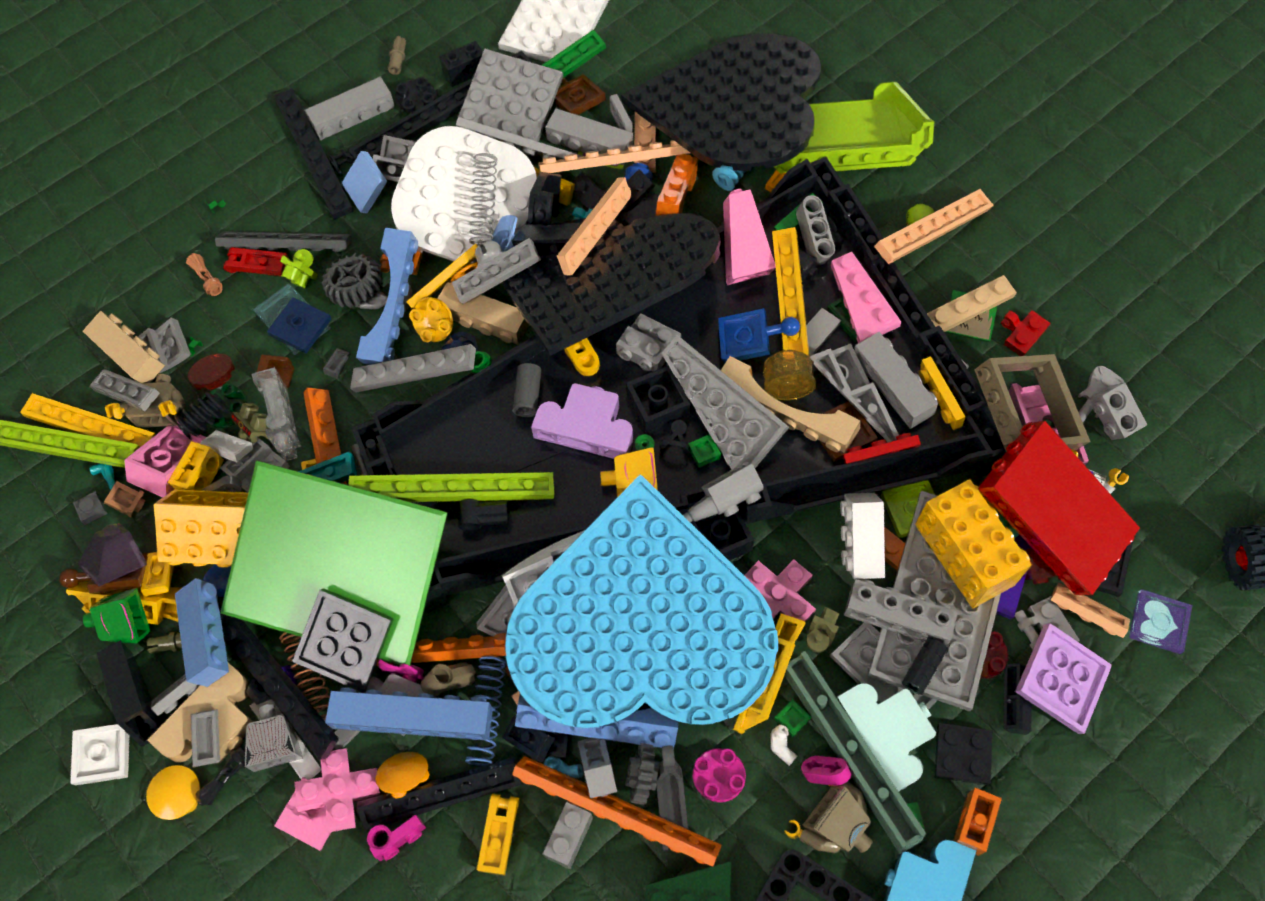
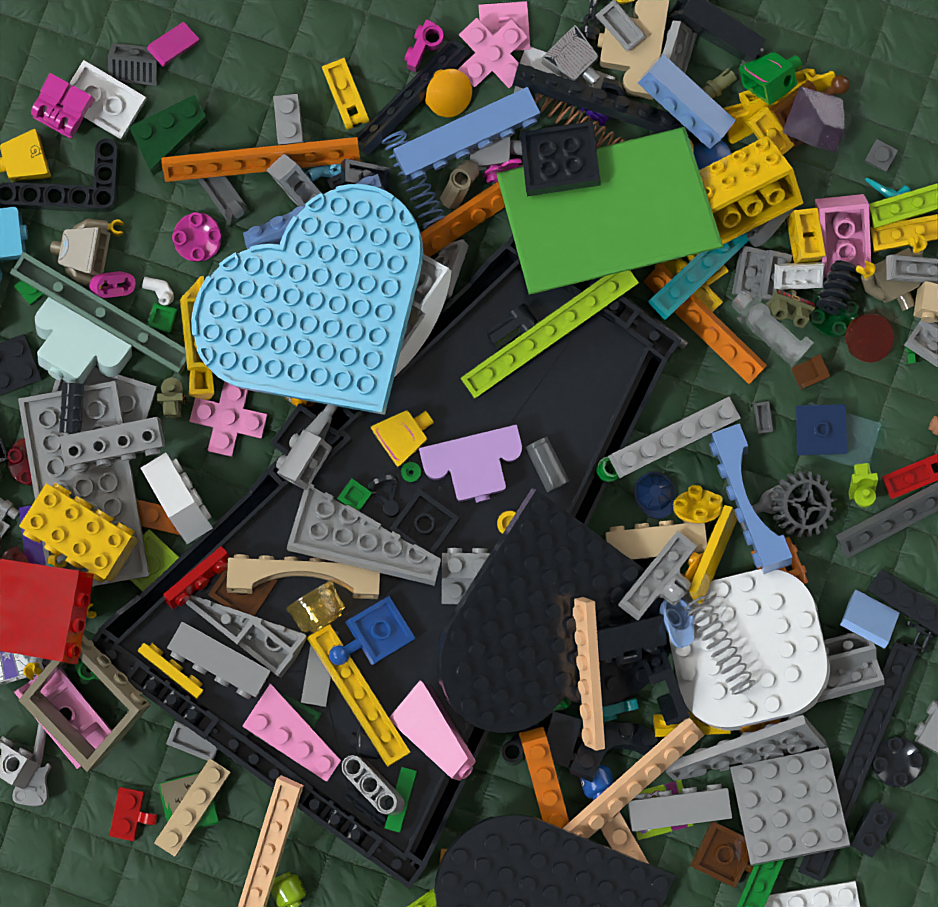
camera: 150 degrees right, 20 degrees up
medium nougat bracket [104,481,146,517] -> none
light grey tile [610,94,633,133] -> none
dark grey gear [626,743,659,805] -> none

